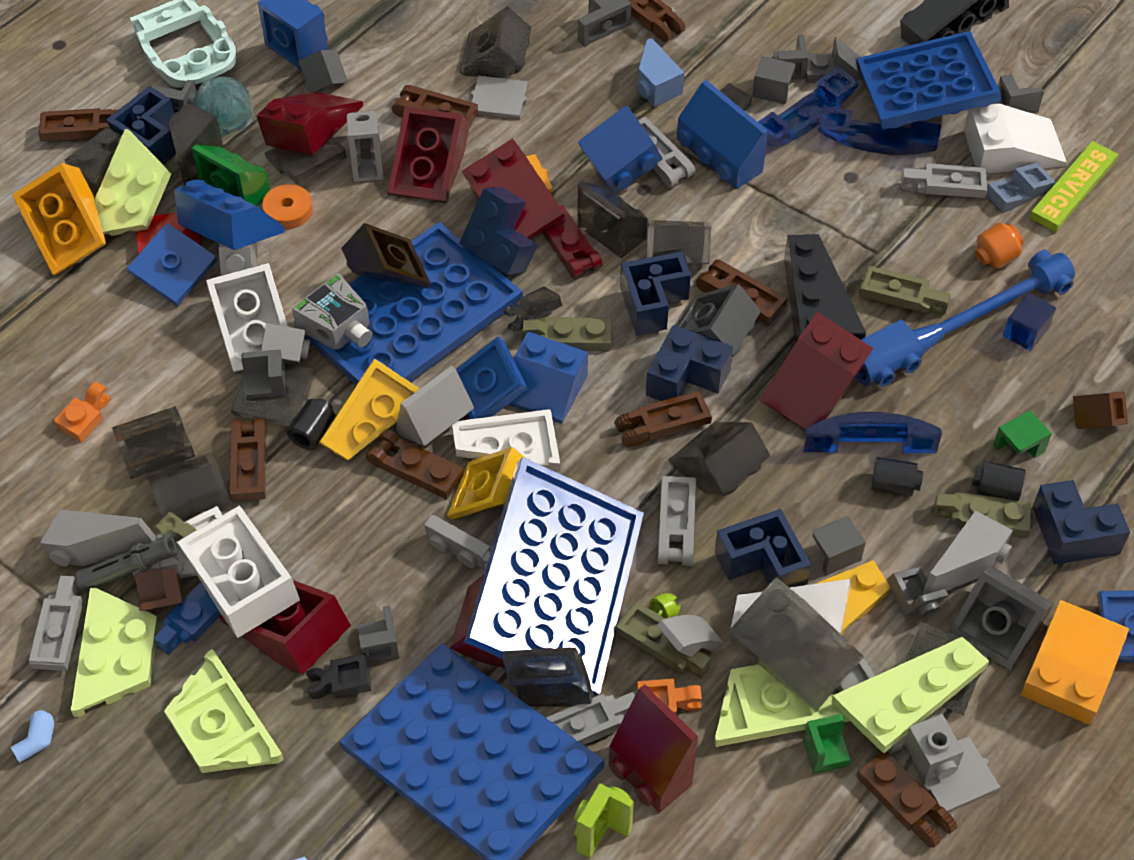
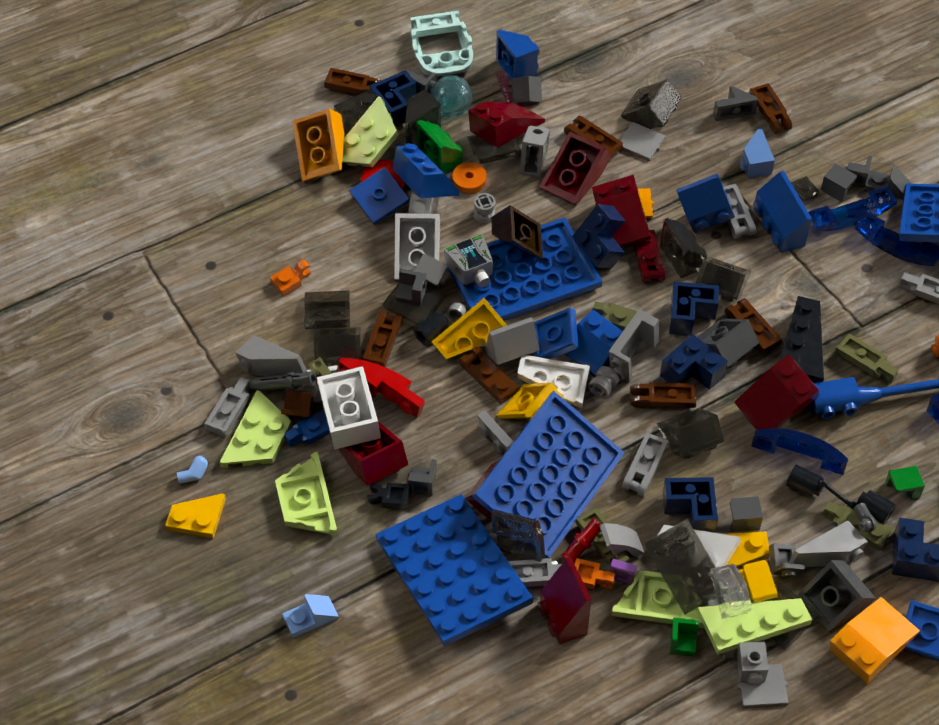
camera: 20 degrees right, 0 degrees up
clear smoke plate [503,286,563,332] -> none
lime bracket [574,783,634,858] -> none
lime hinge [649,593,681,619] -> none
reddish brown hinge [857,751,958,848] -> none
none -> yellow wing [165,494,226,539]
none -> red slope [336,358,425,418]
none -> light grey hinge [447,303,466,322]
none -> light grey wheel [474,193,496,224]
none -> clear pink wheel [497,71,513,103]
none -> red pin [561,518,601,562]
none -> light grey wheel [588,366,620,399]
none -> light grey panel [609,309,659,382]
none -> medium lavender tile [610,559,637,585]
none -> clear slope [709,564,753,619]
none -> yellow slope [735,560,778,603]
none -> black hinge [818,478,857,510]
none -> dark grey arm [853,503,877,532]

